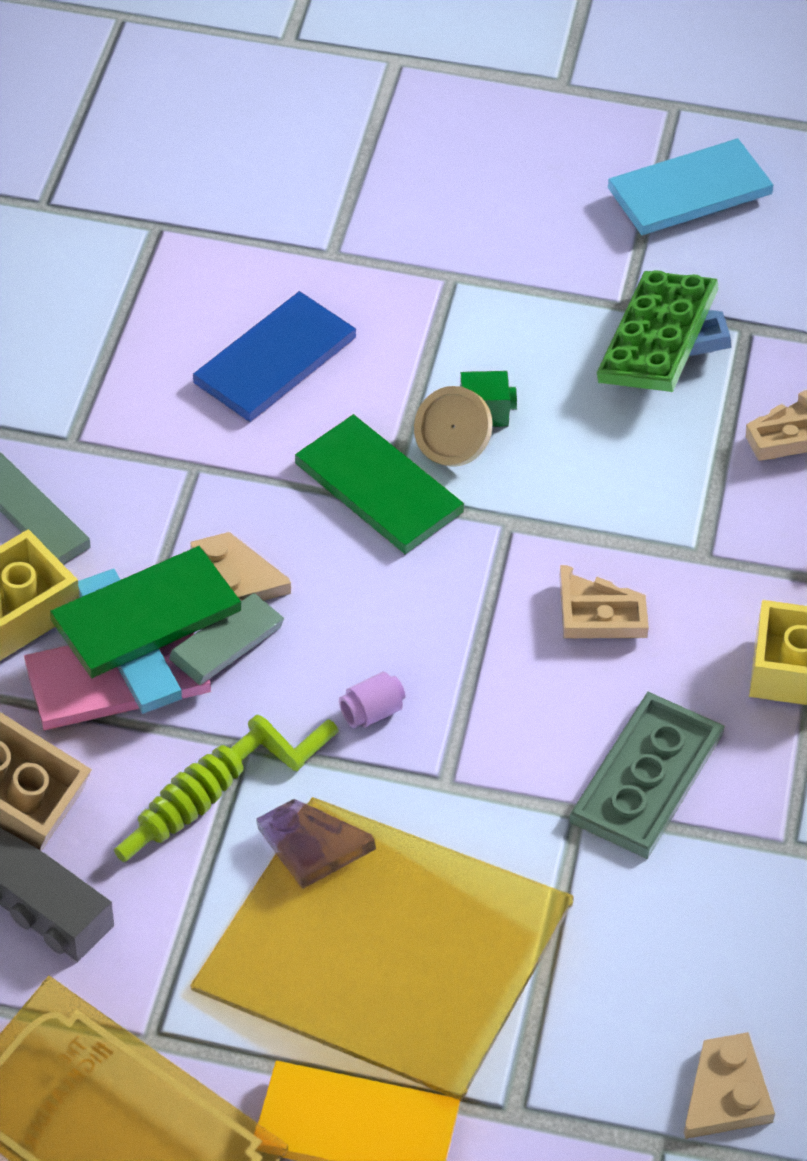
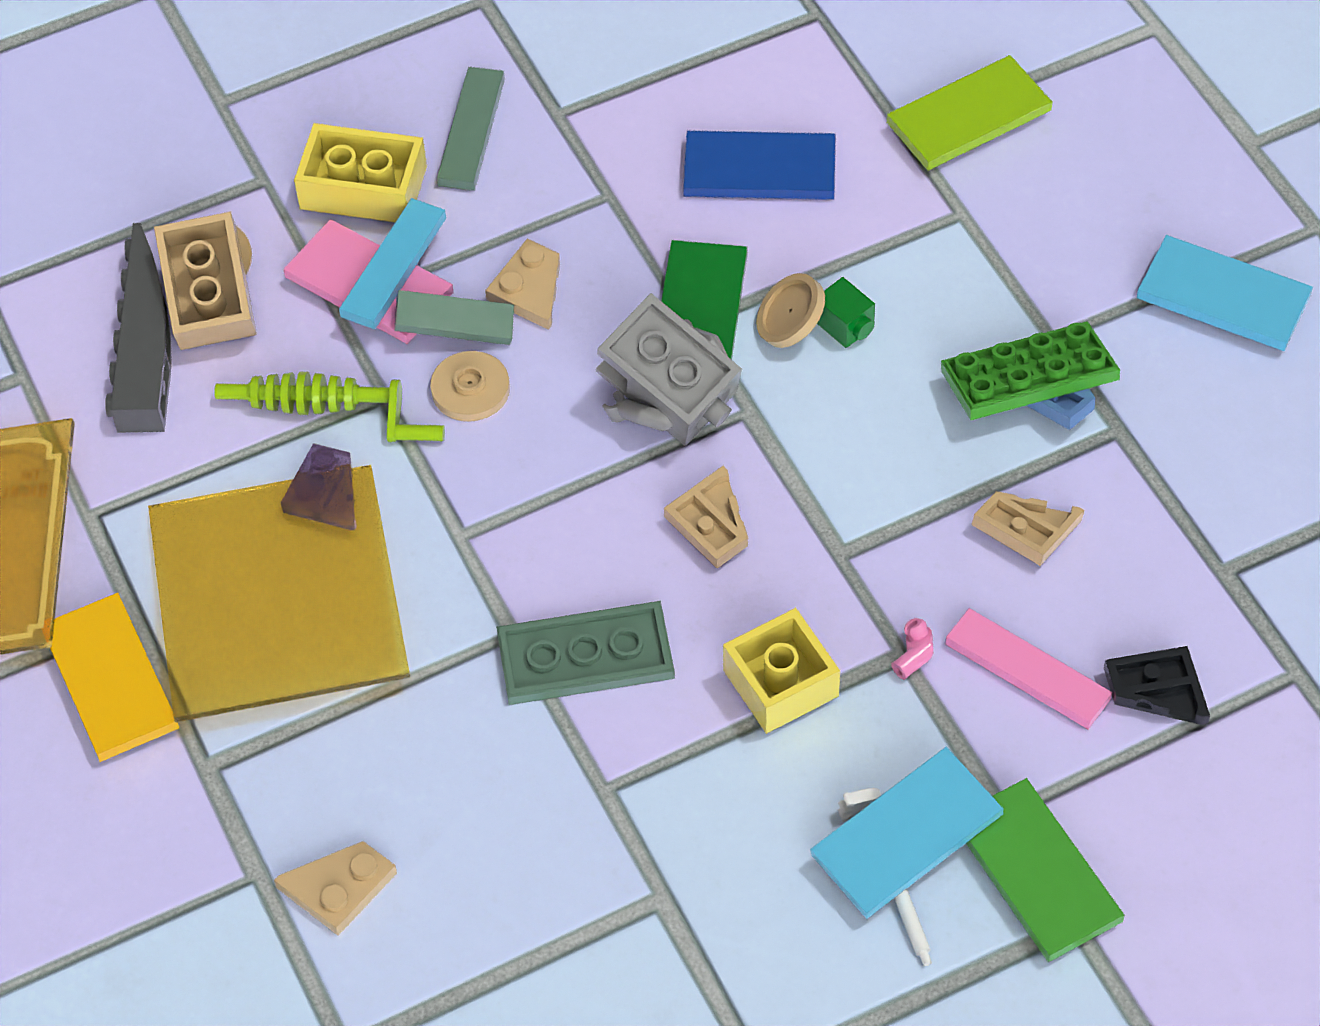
camera: 55 degrees right, 5 degrees up
green tile [50,545,241,679] -> none
lavender brick [339,671,405,728] -> none
none -> tan piece [430,351,510,421]
none -> light grey torso [596,293,742,446]
none -> lime tile [886,55,1053,171]

